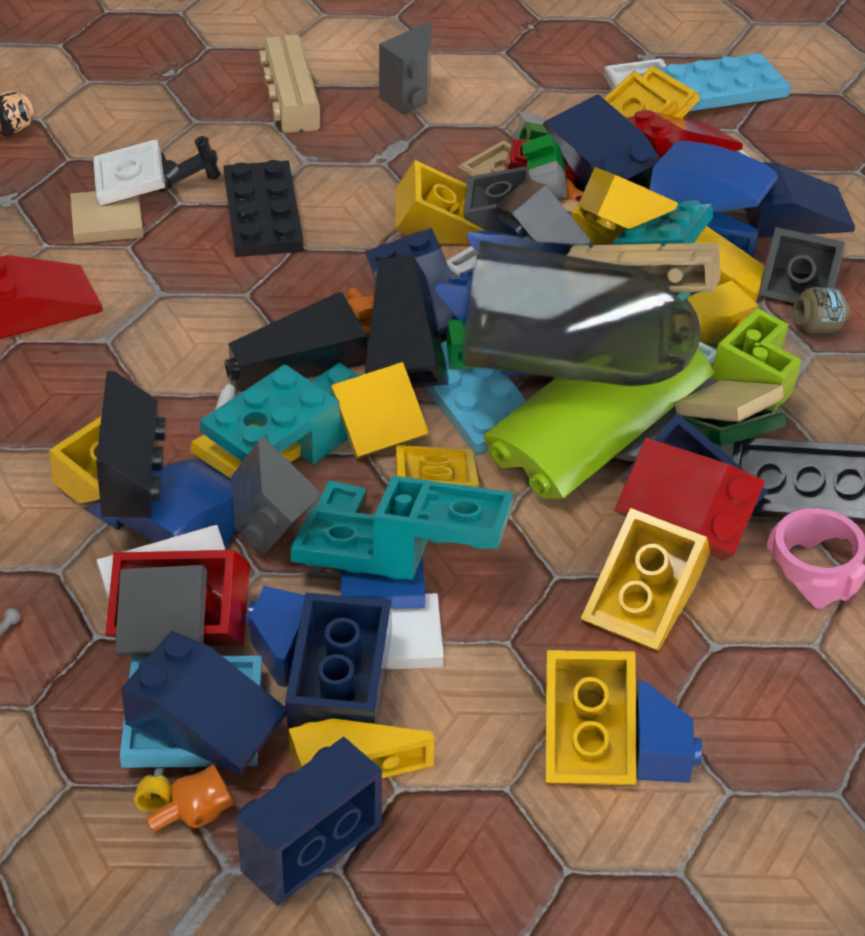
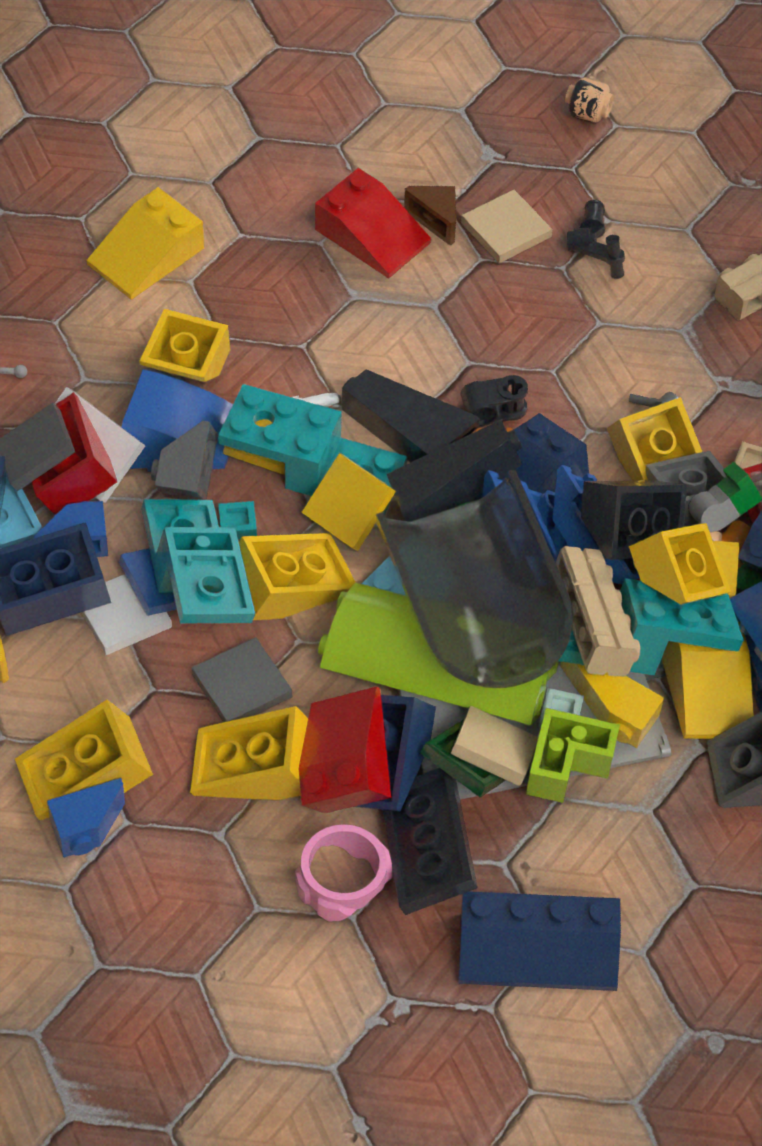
camera: 65 degrees right, 10 degrees up
white tile [93,140,165,206] -> none
black slope [96,371,166,518] -> none
black plate [223,160,304,257] -> none
dark tan head [793,287,850,334] -> none
none -> dark grey tile [192,637,293,722]
none -> reddish brown slope [404,186,456,246]
none -> black piece [460,375,528,427]
none -> dark grey hand [629,392,678,408]

